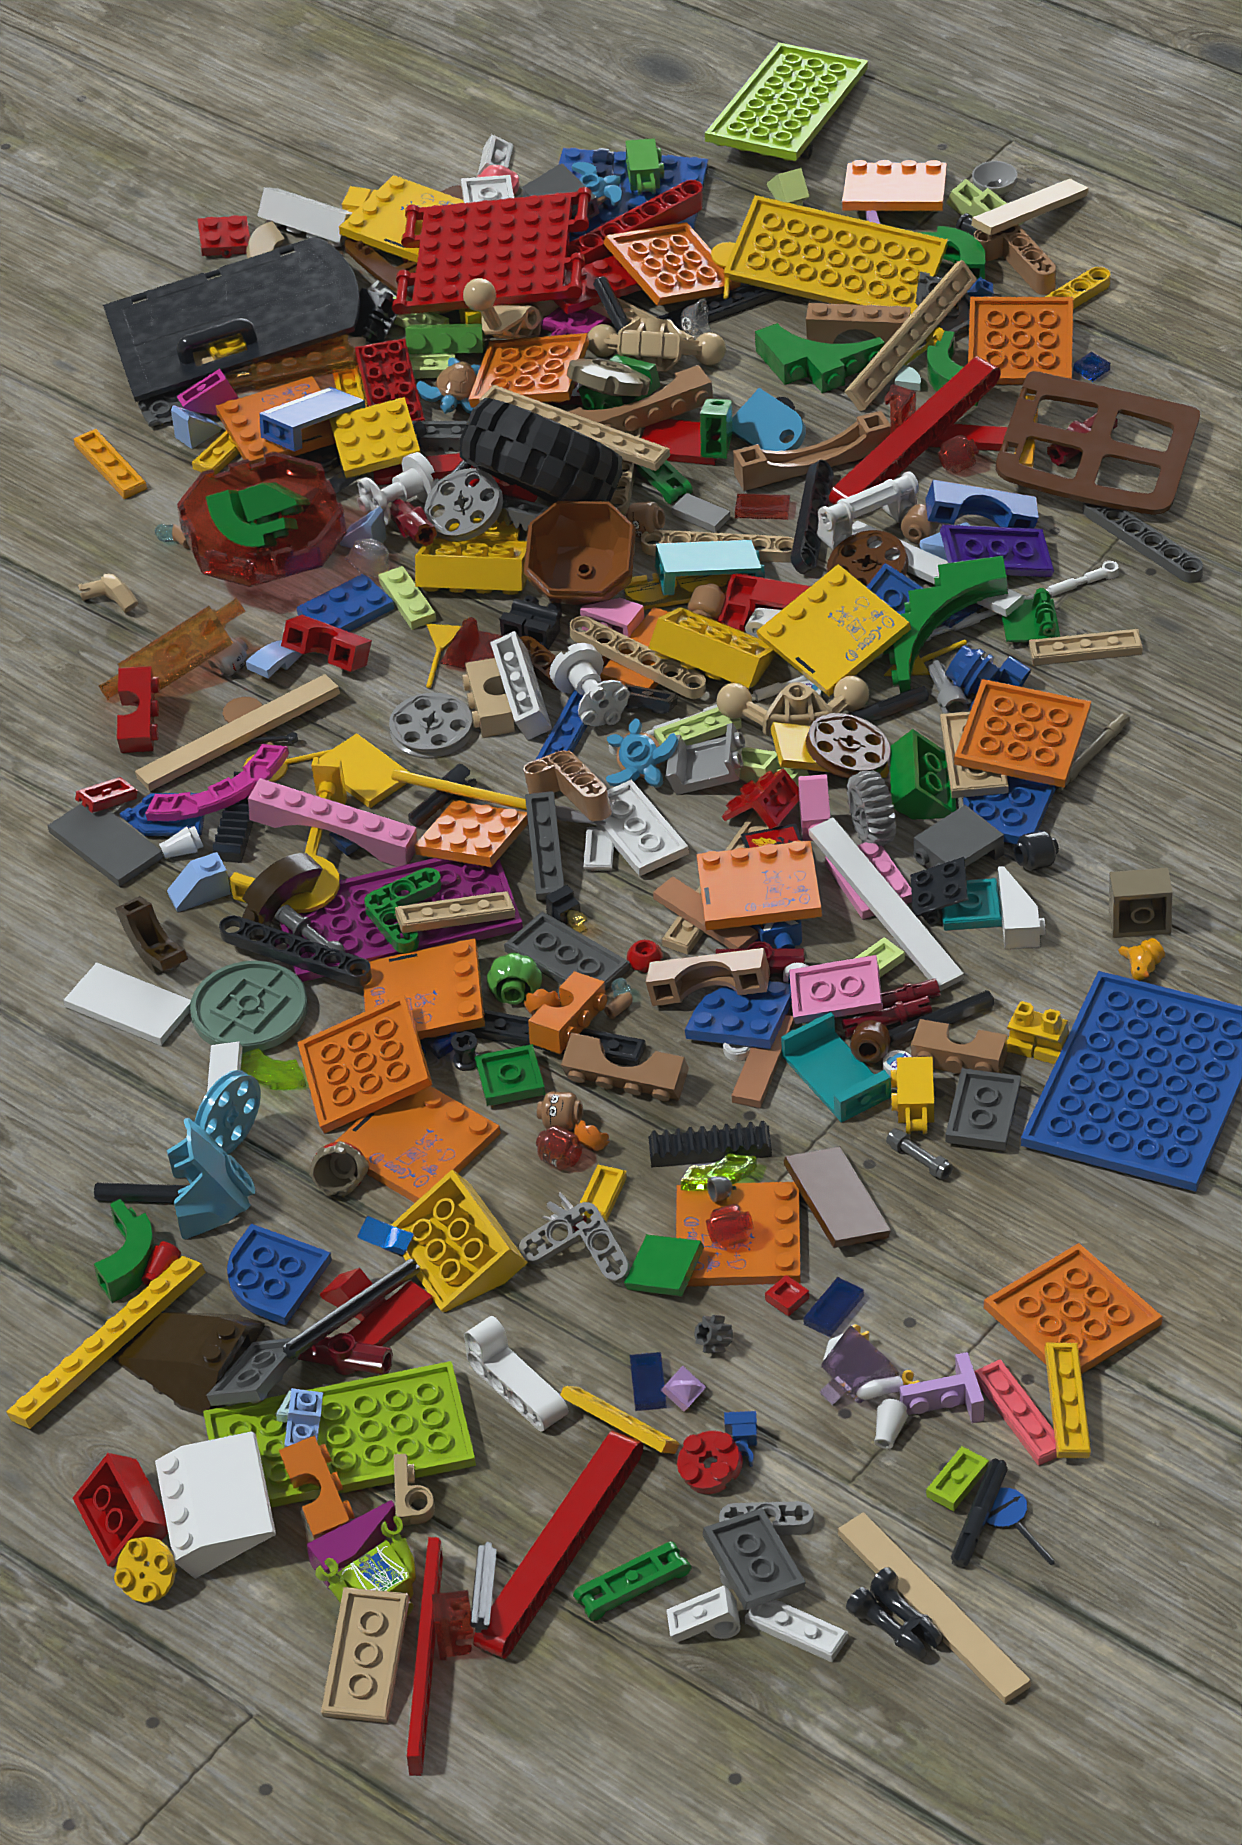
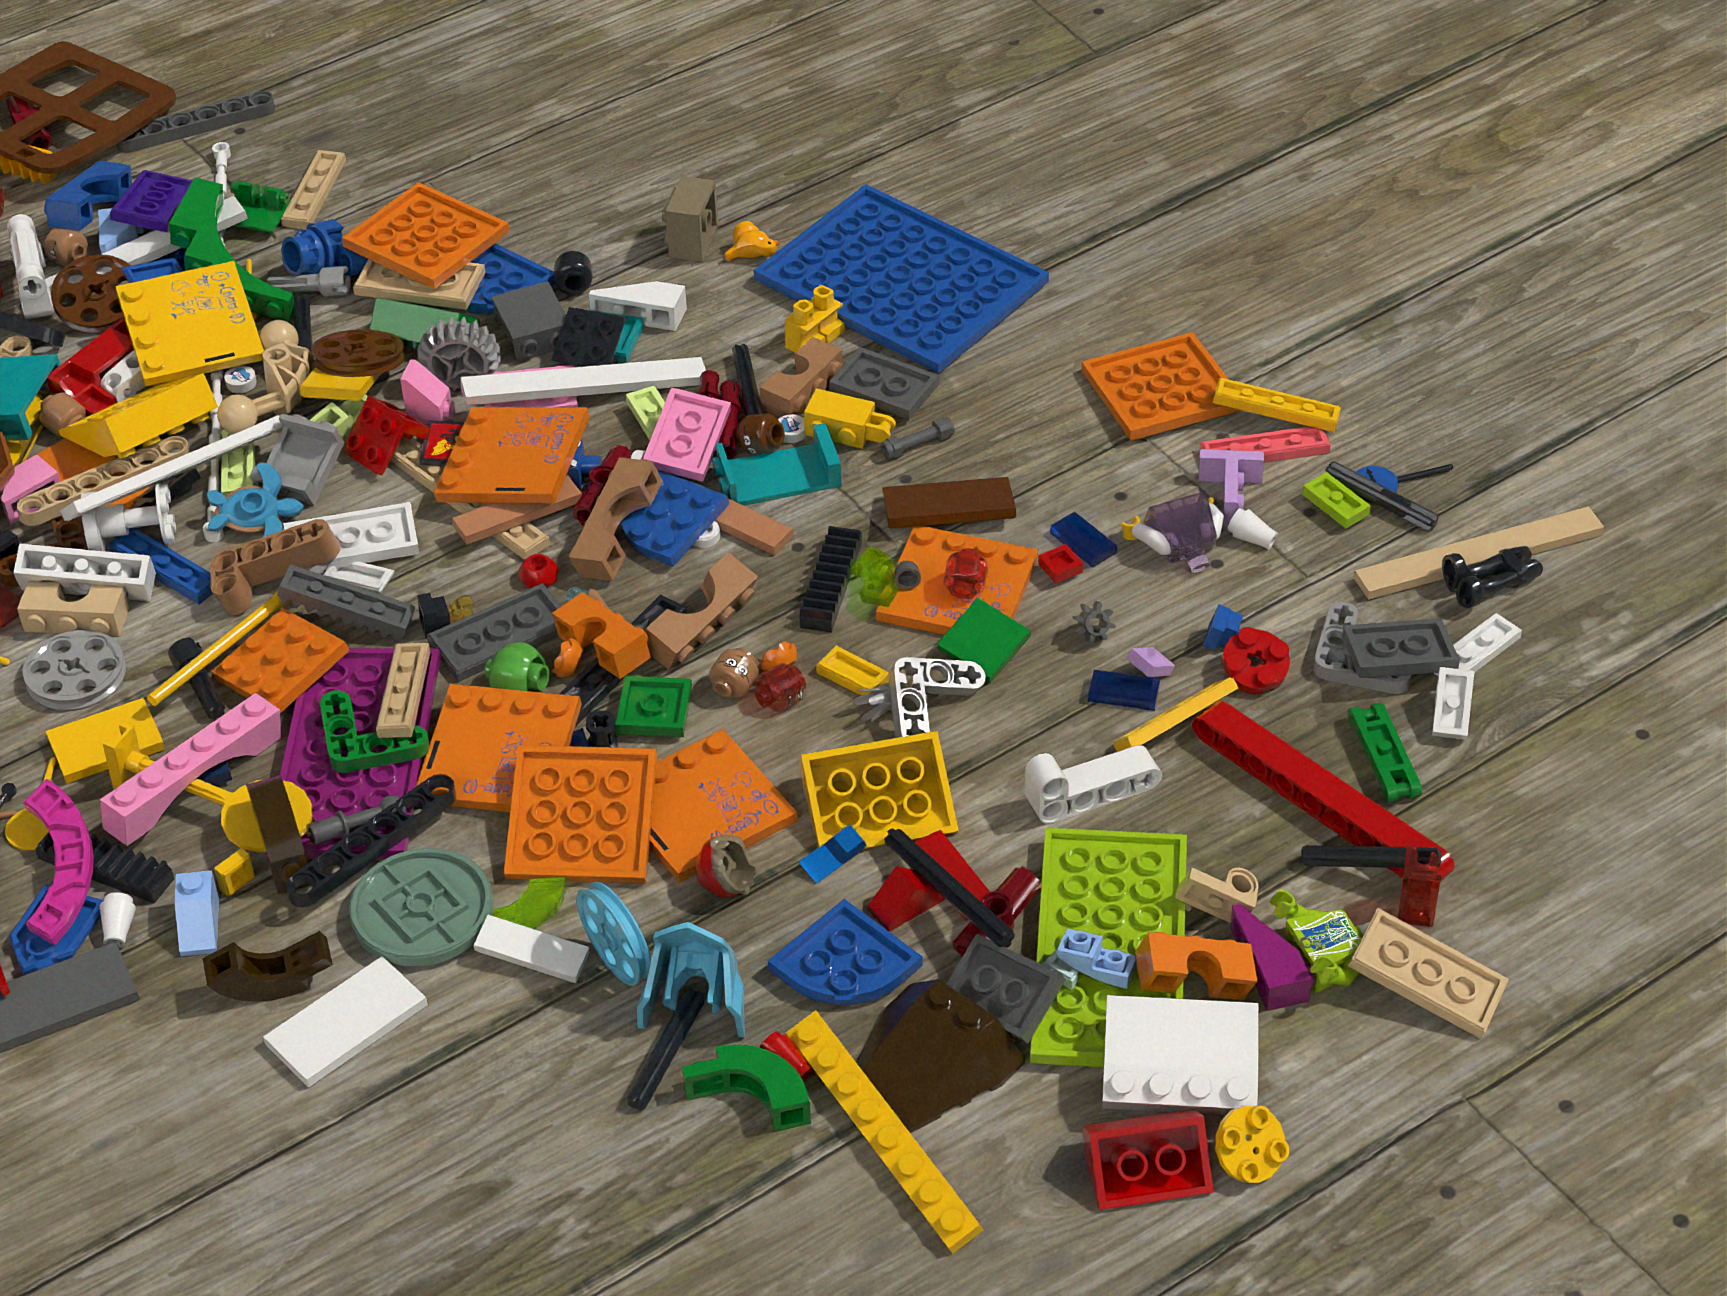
camera: 75 degrees left, 0 degrees up
red tile [406,1537,444,1776] -> none
none -> white tile [60,415,282,521]

